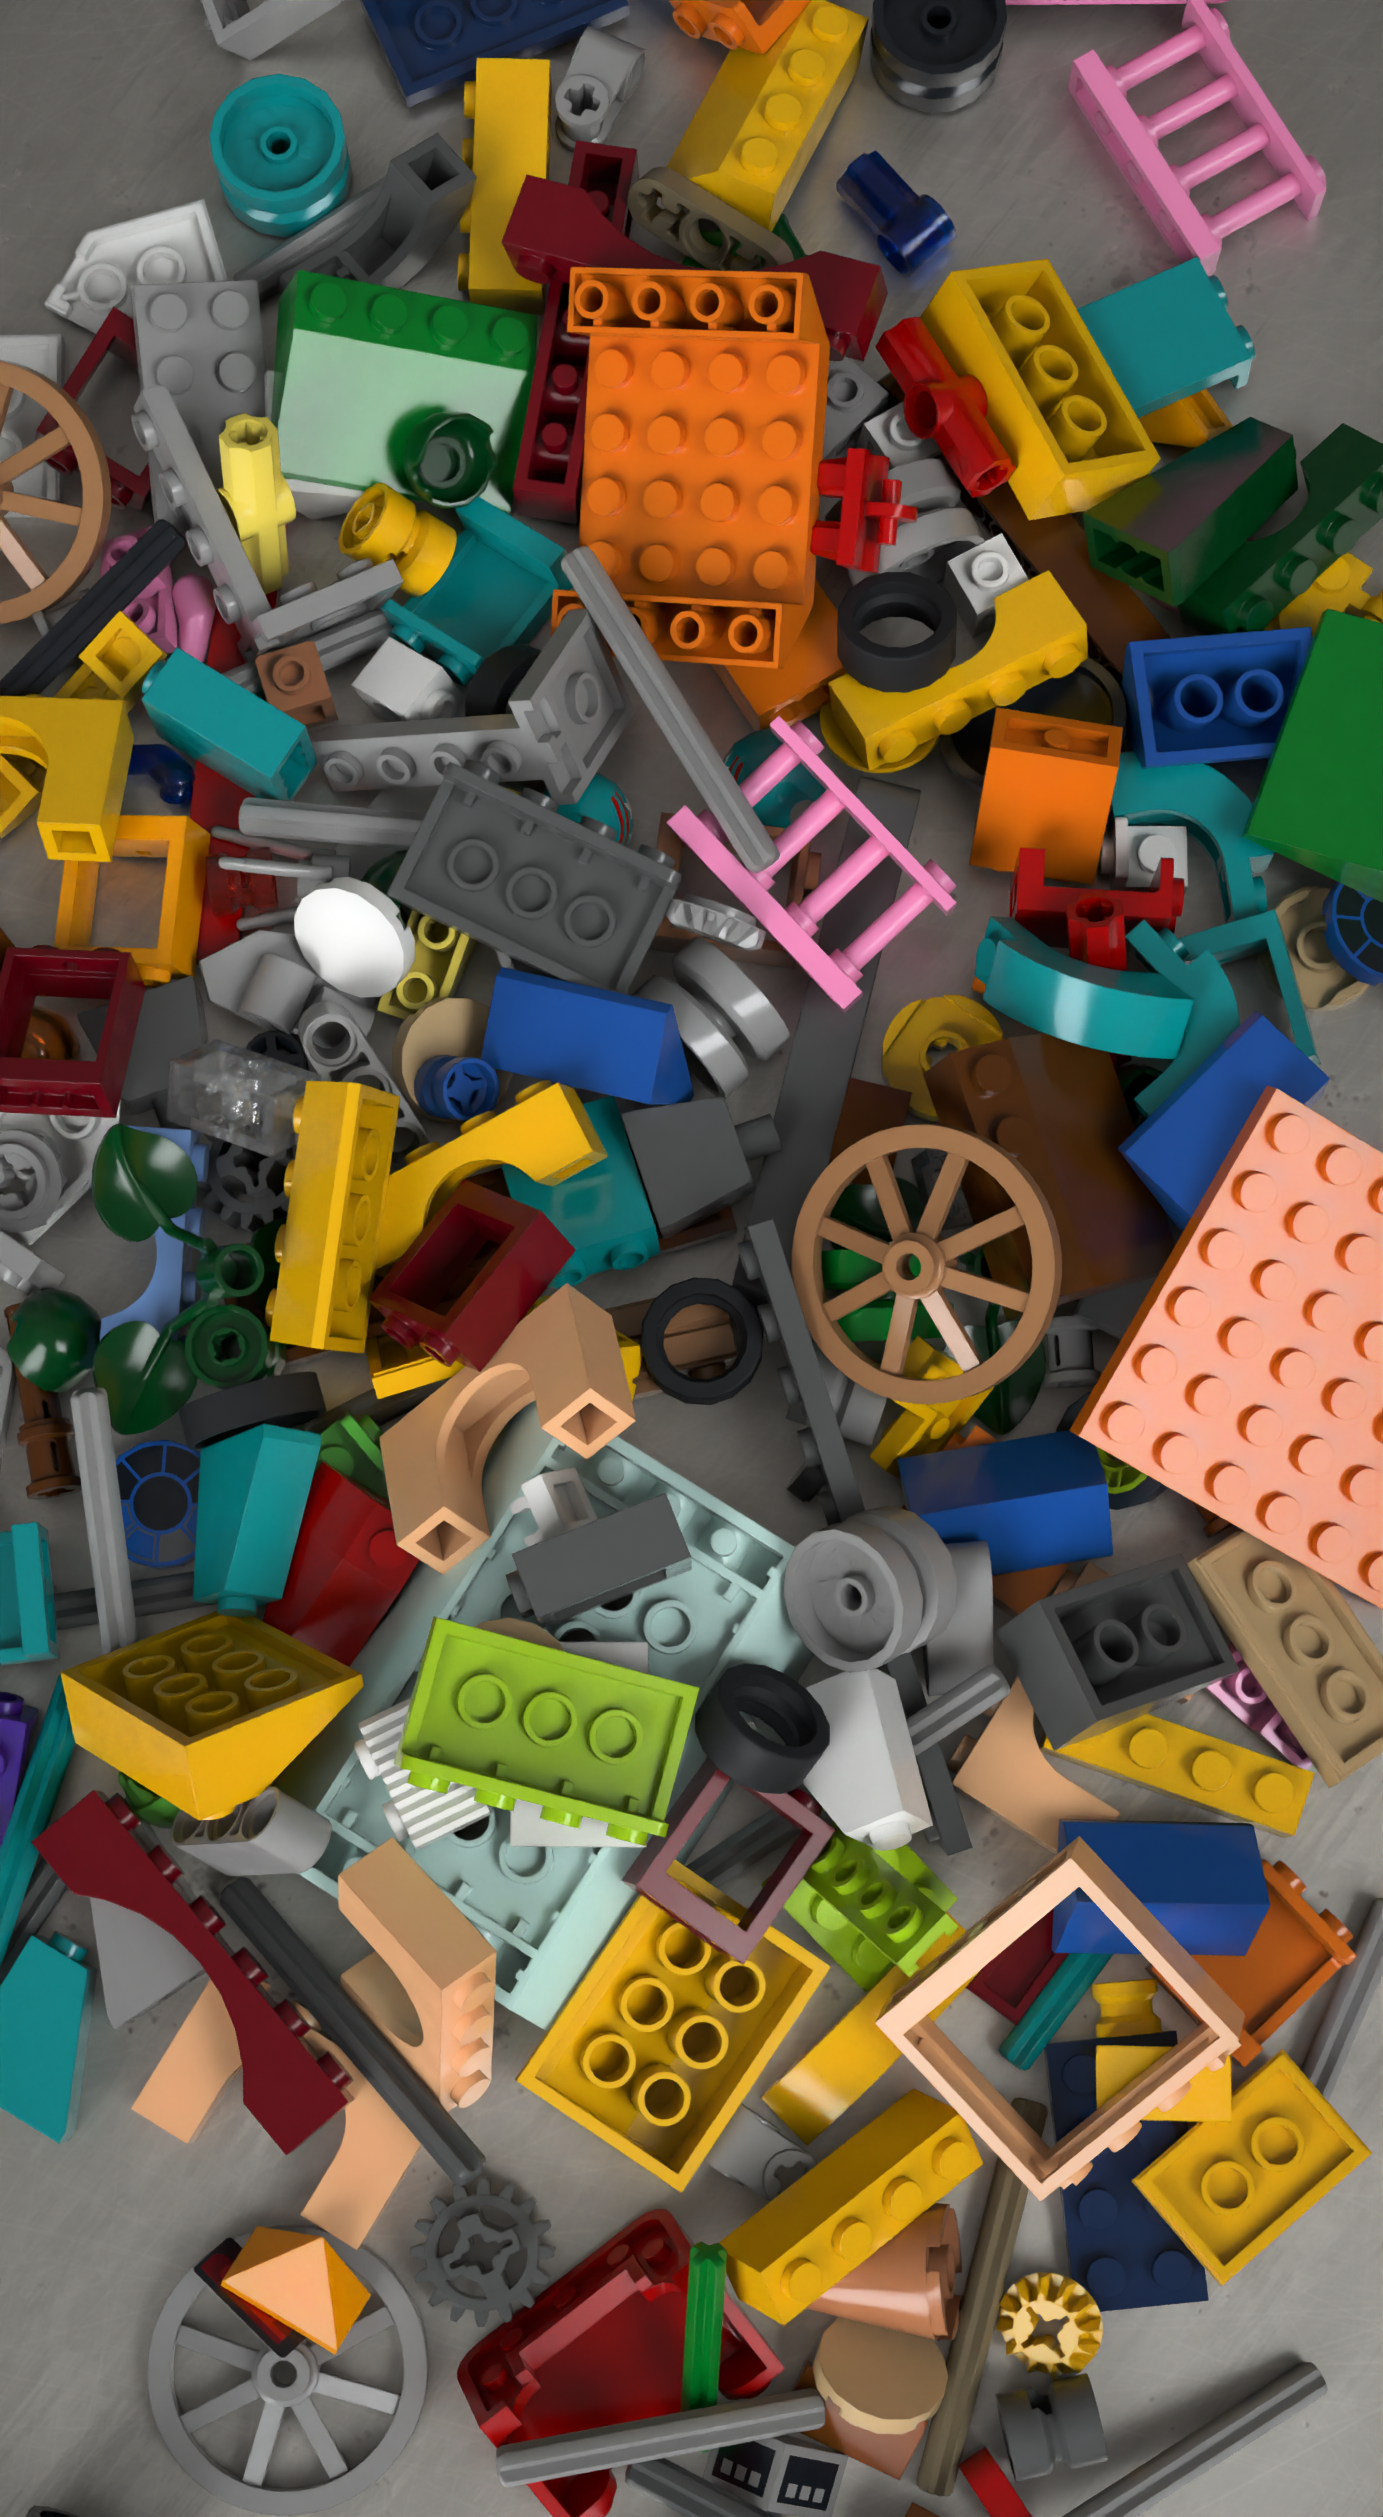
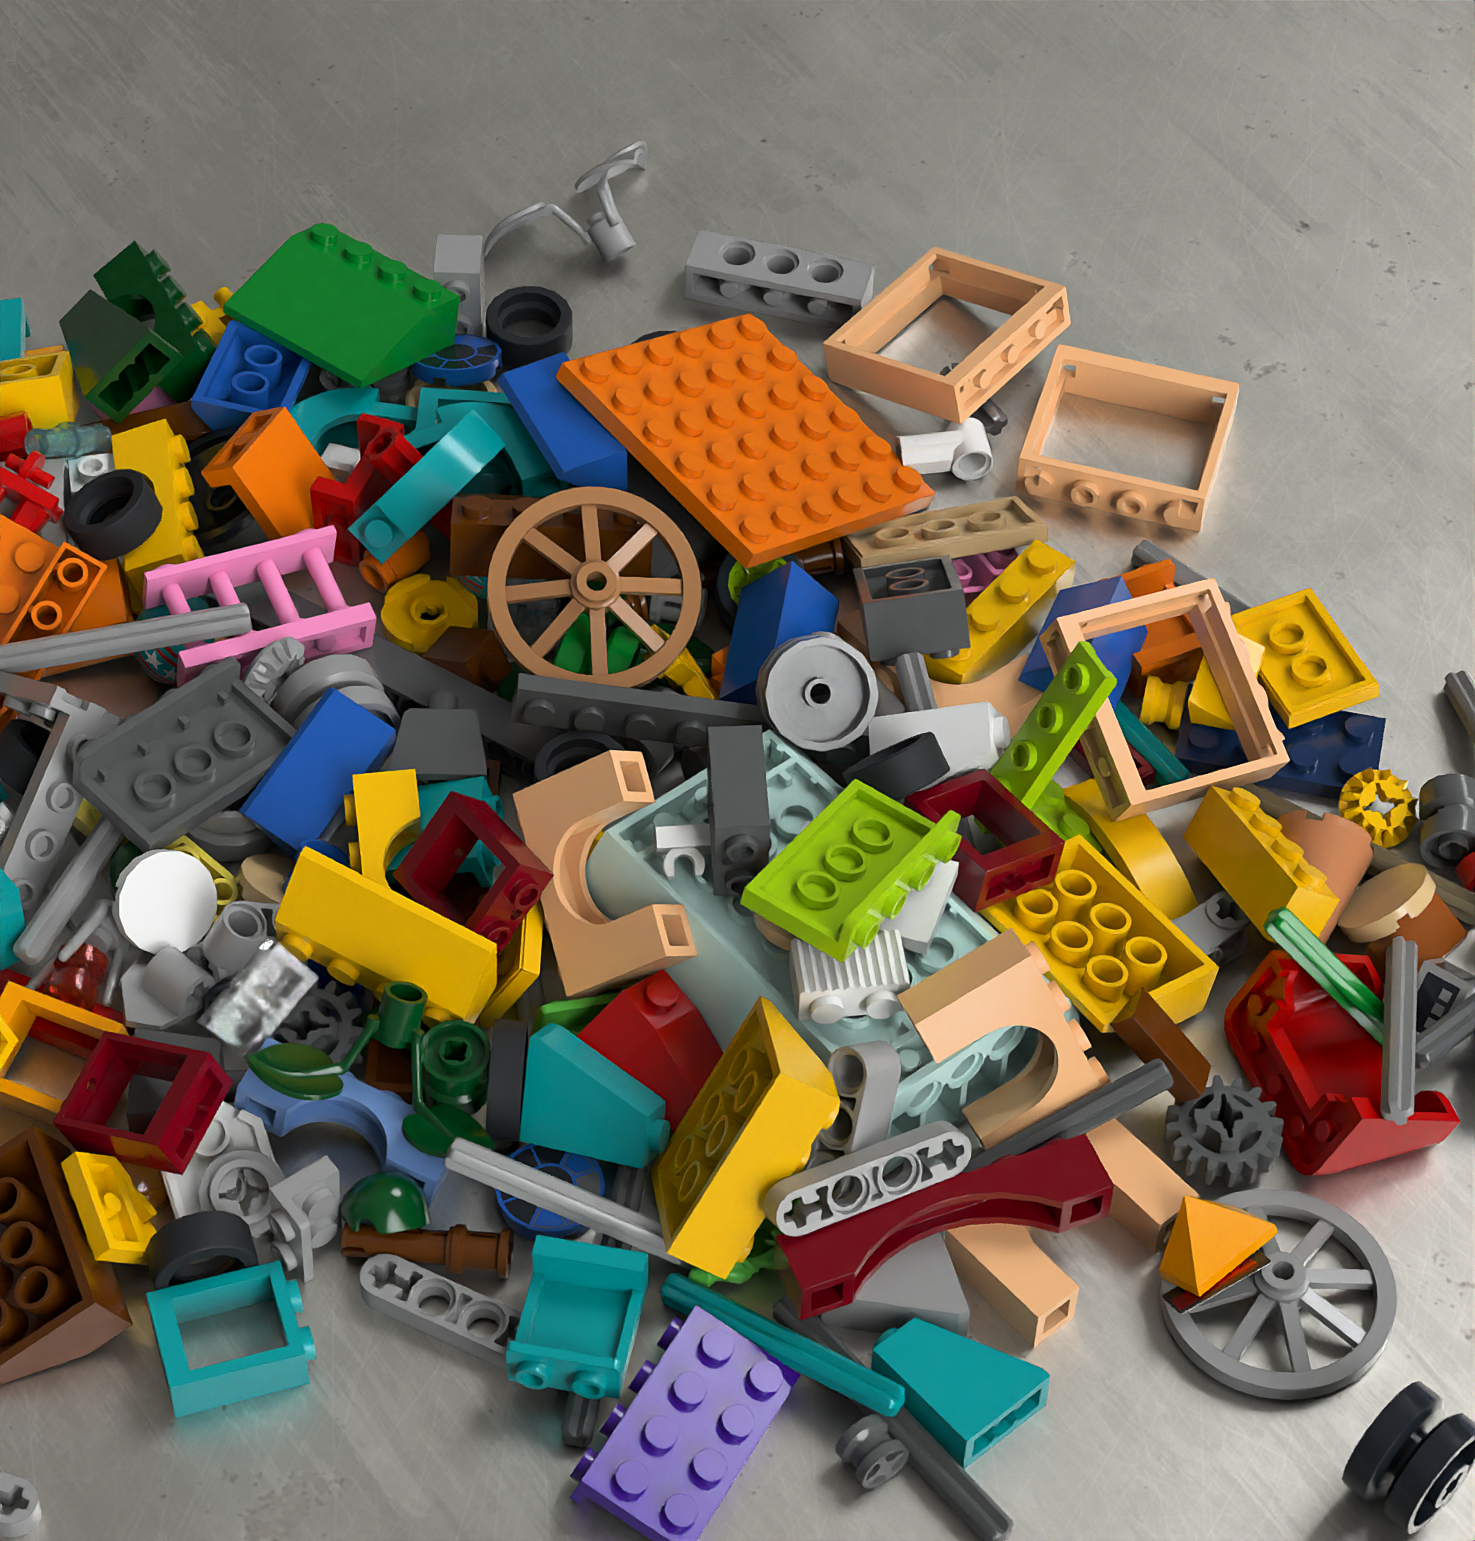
camera: 75 degrees left, 30 degrees down
none -> clear light blue pin [24,422,112,461]
none -> light grey beam [764,1120,972,1237]
none -> reddish brown slope [1110,987,1211,1103]

